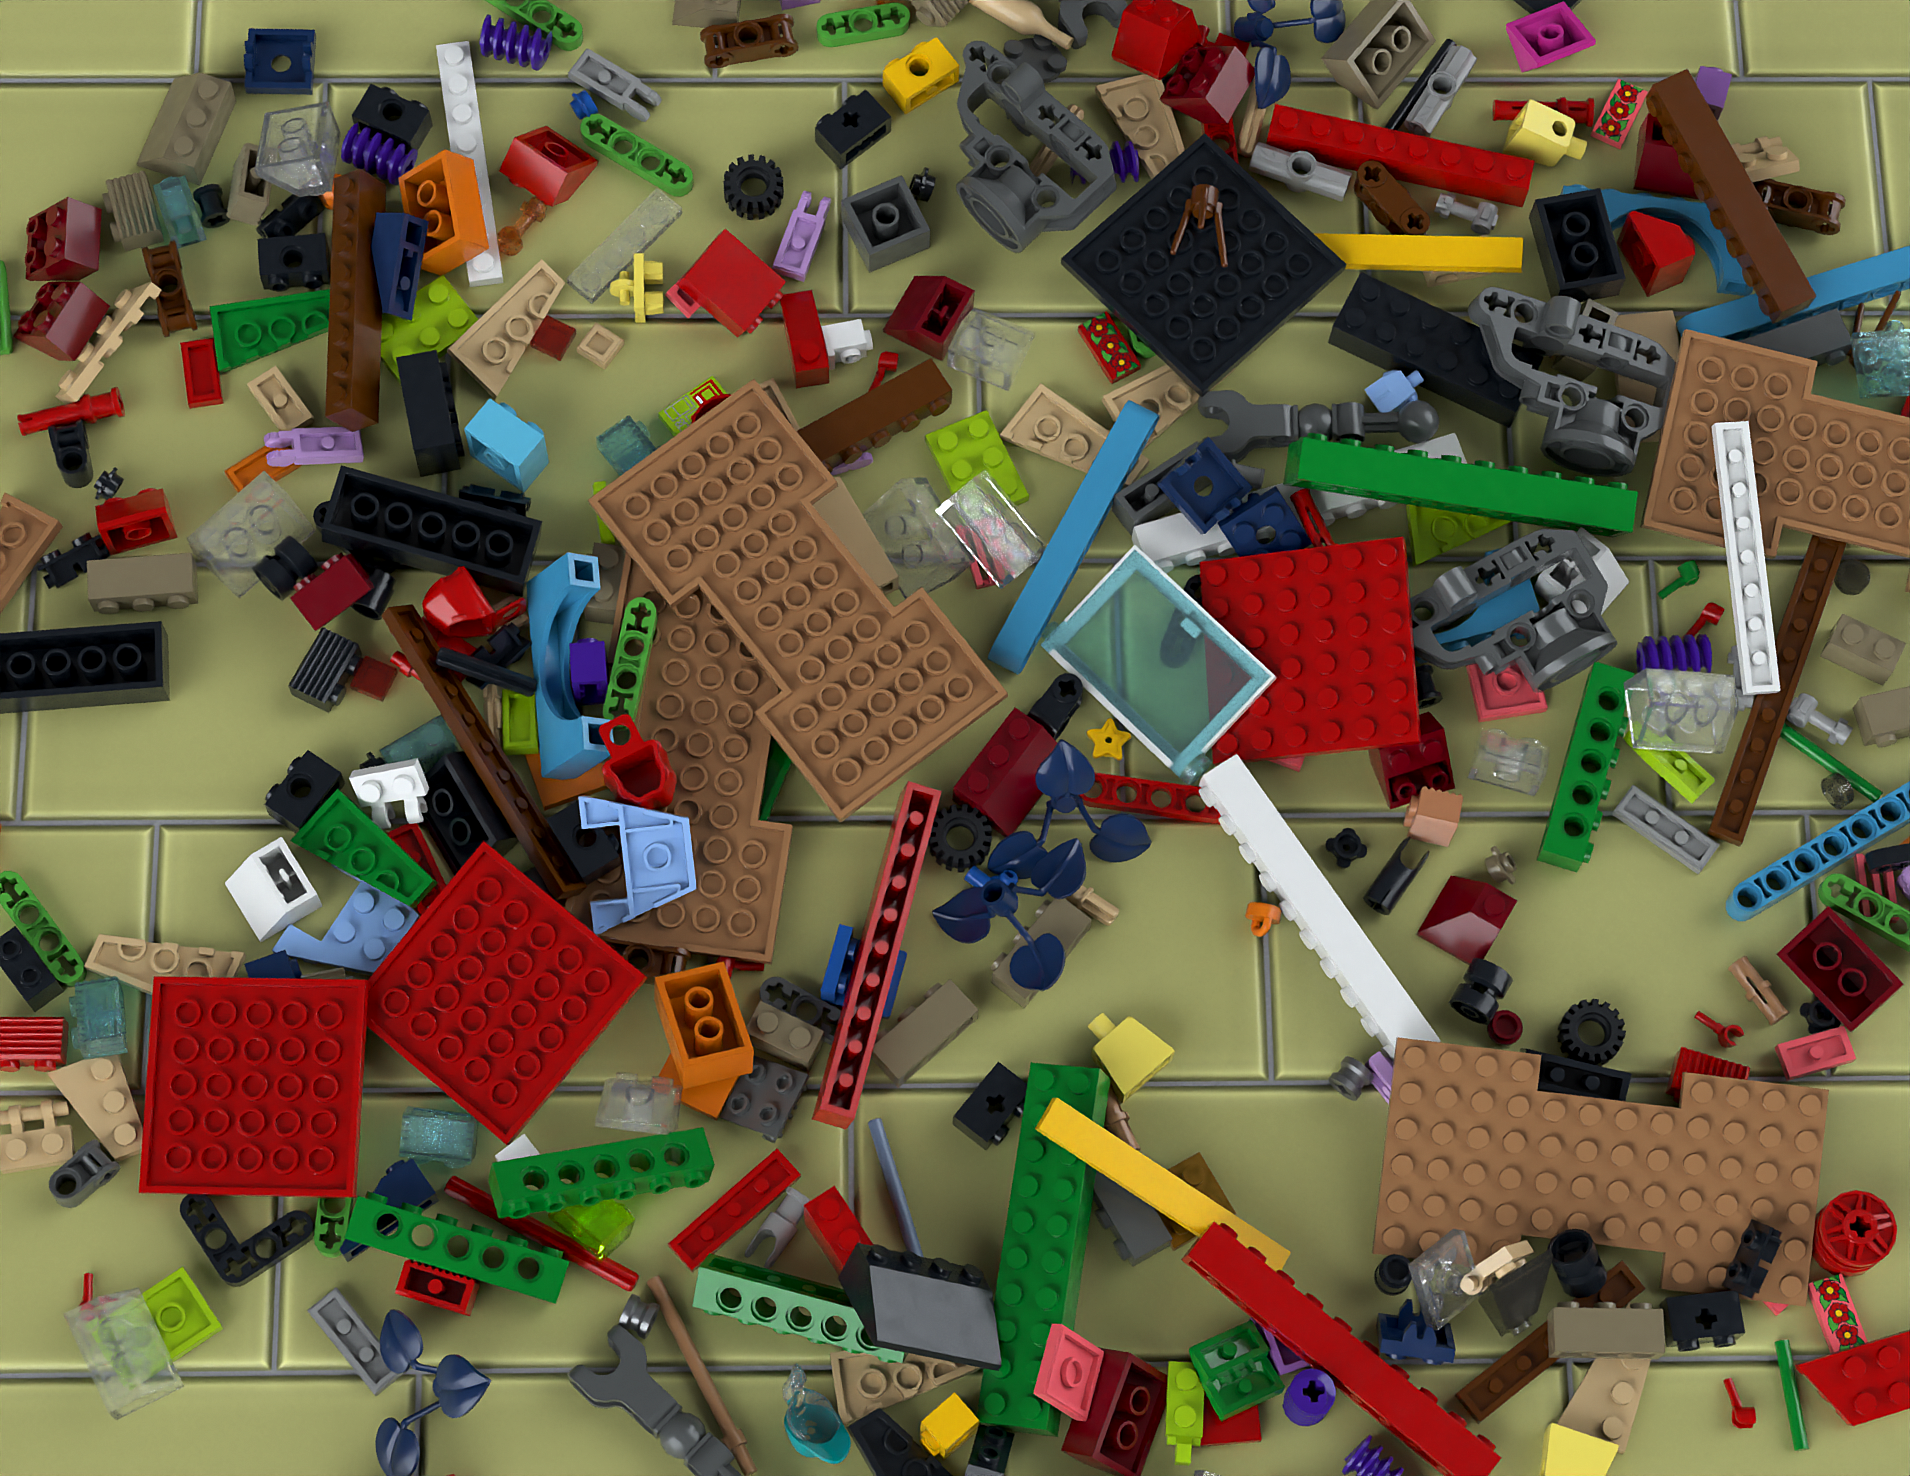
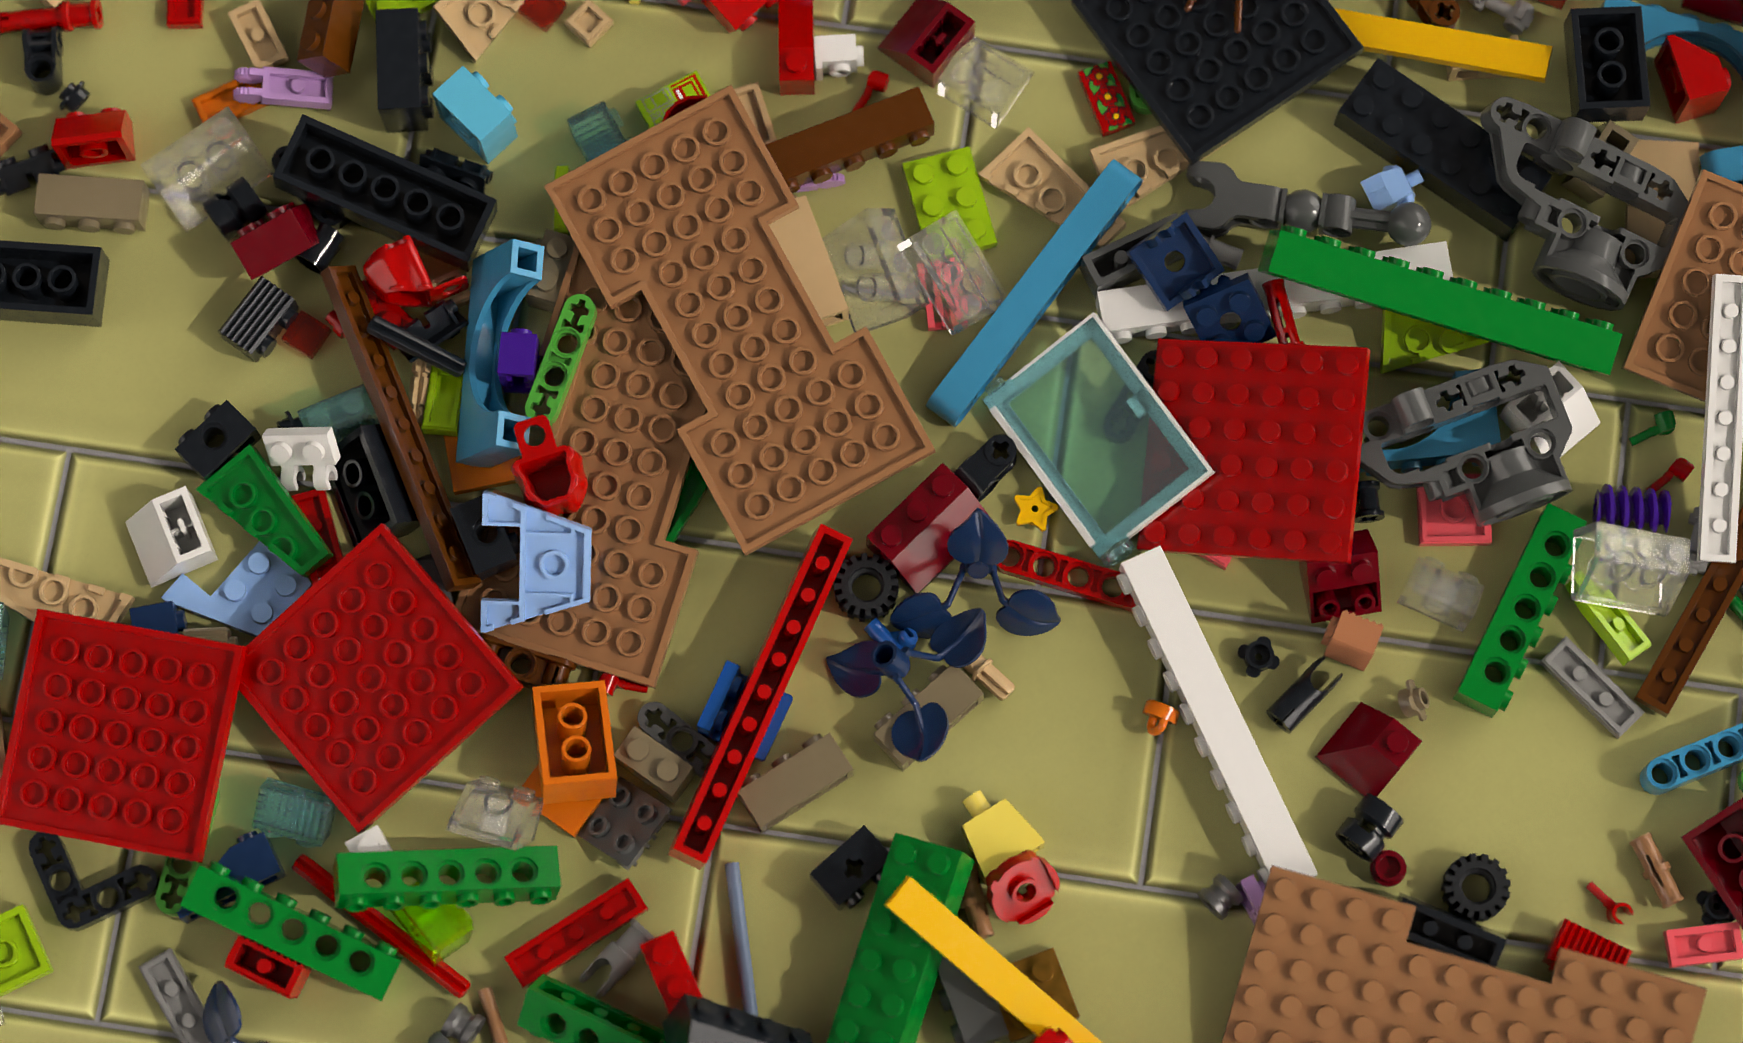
camera: 15 degrees right, 5 degrees up
none -> red plate [985,850,1060,925]

